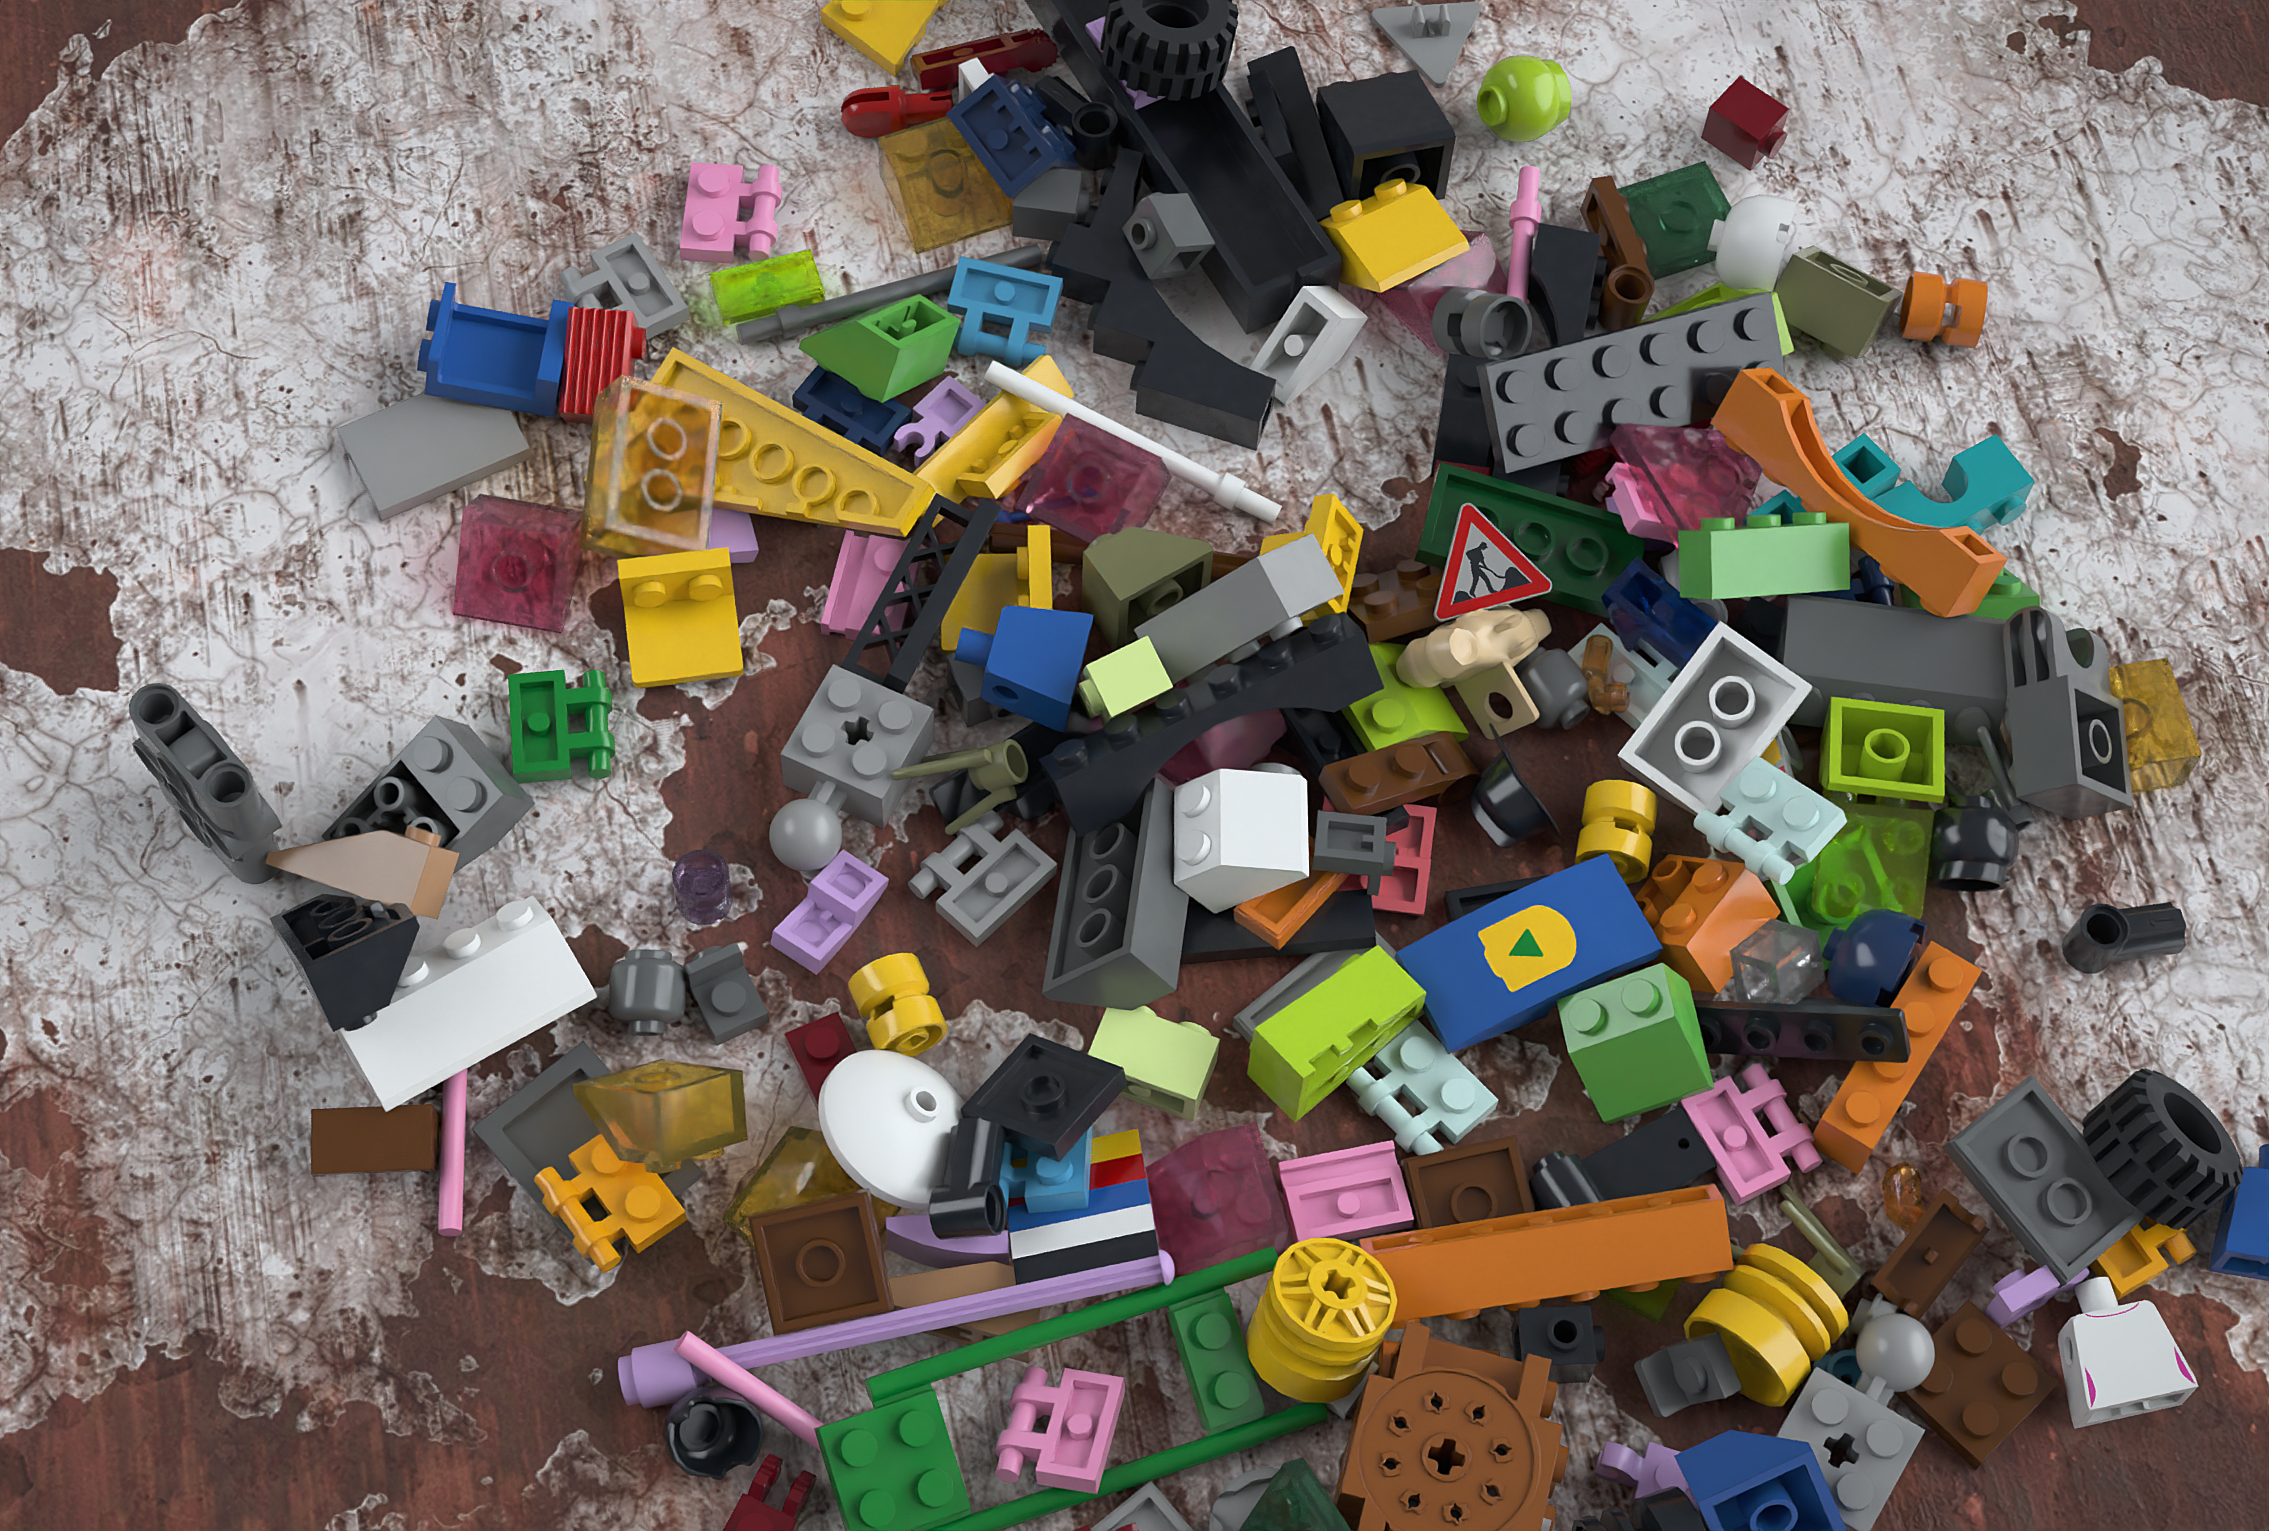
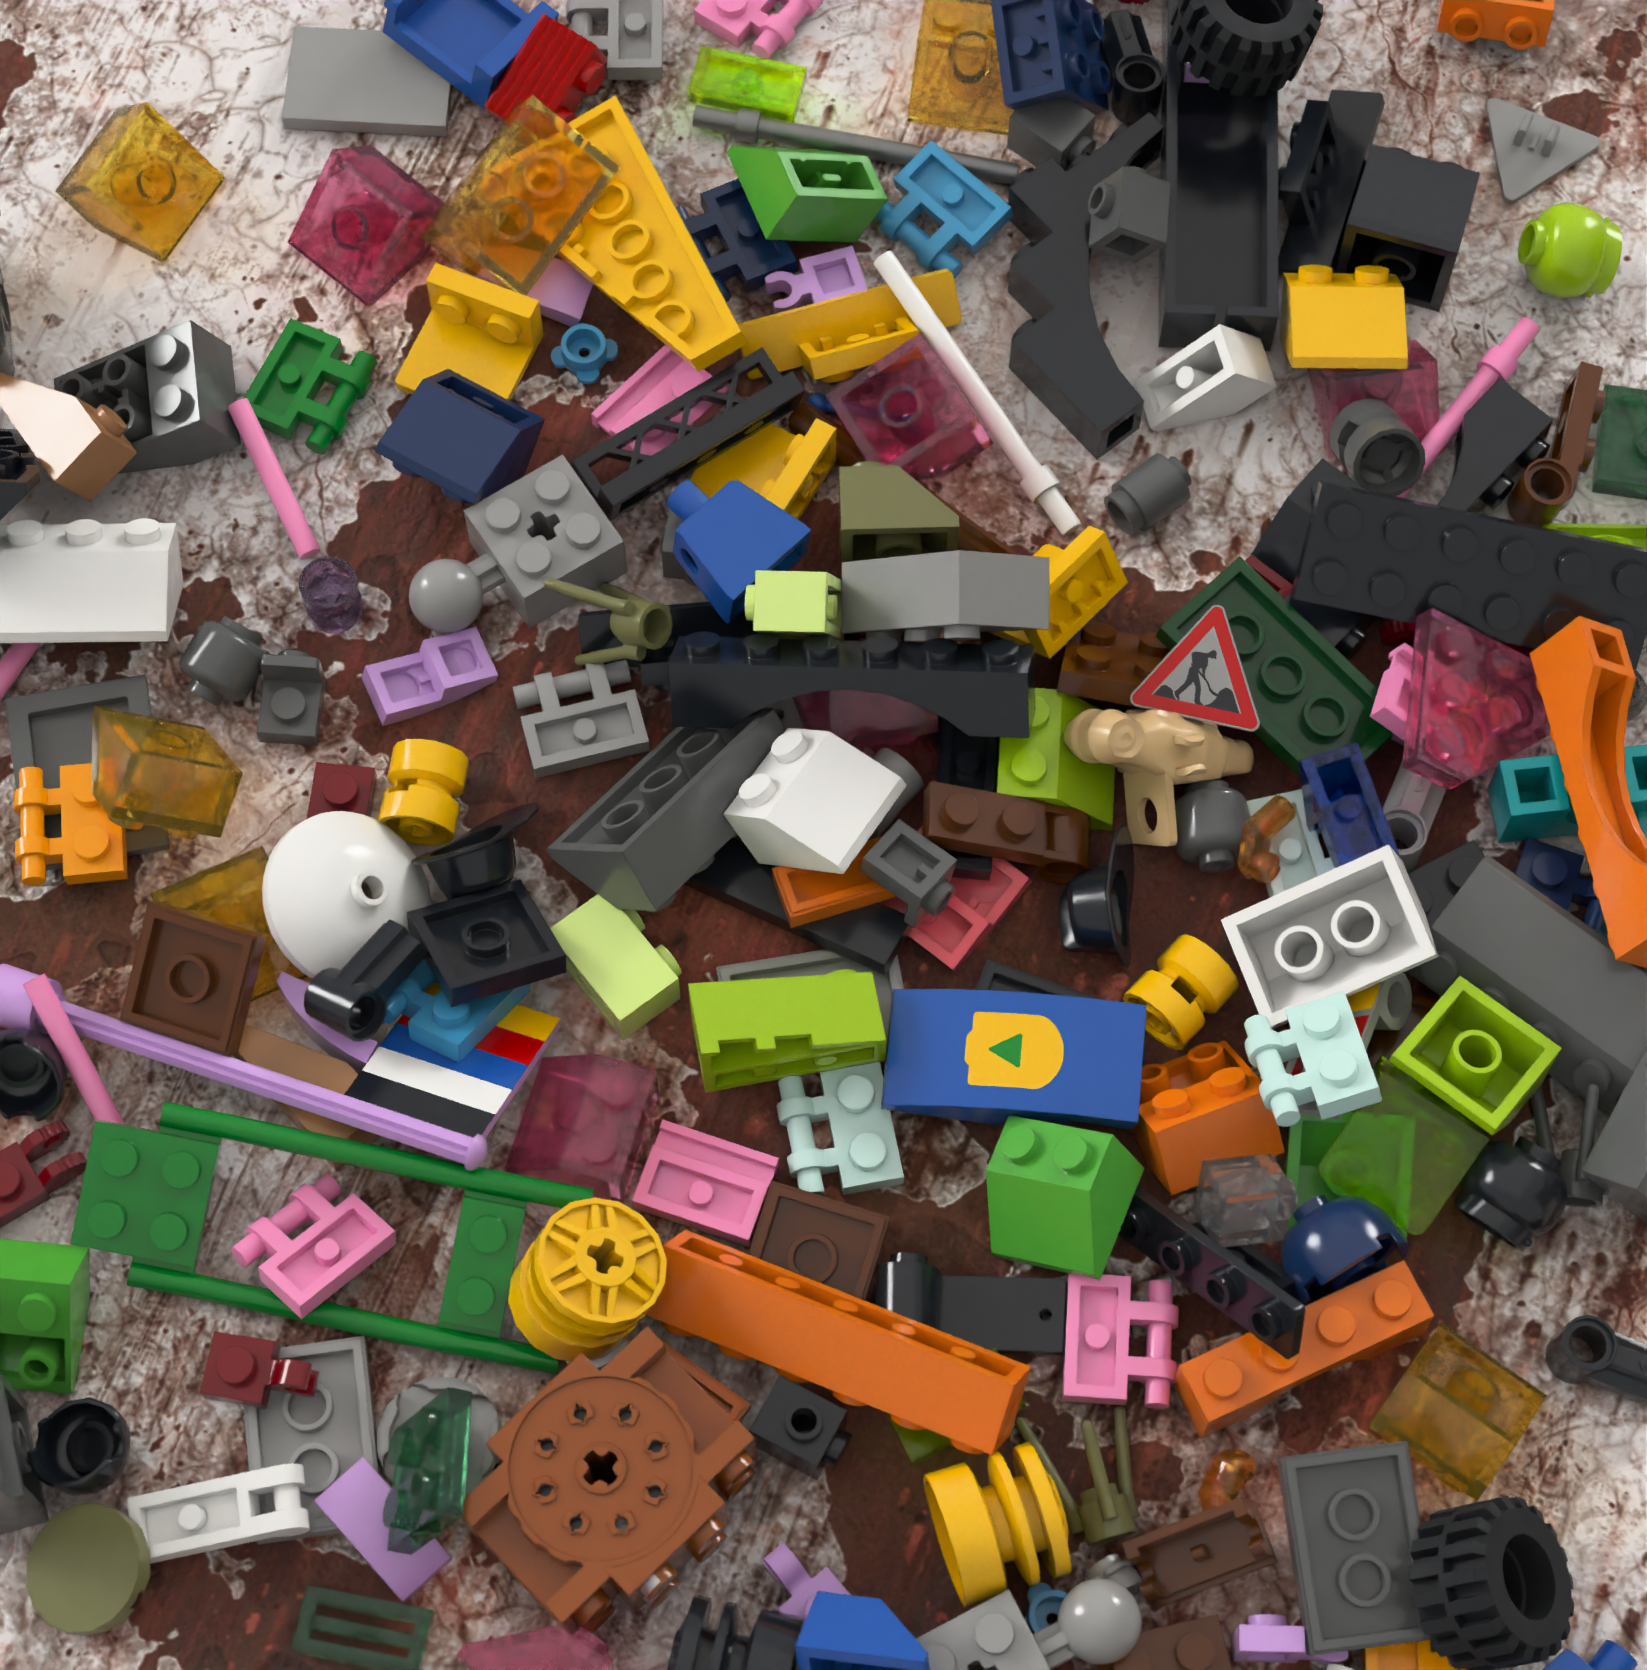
camera: 35 degrees right, 5 degrees up
dark grey bracket [1634,1332,1743,1418] -> none
brick [1678,512,1850,600] -> none
none -> clear yellow slope [55,102,225,262]
none -> bright pink bar [227,398,321,560]
none -> dark blue slope [375,369,545,504]
none -> black piece [411,803,539,900]
none -> dark azure plate [551,323,618,384]
none -> dark grey brick [1104,453,1192,535]
none -> clear yellow slope [1369,1322,1547,1502]

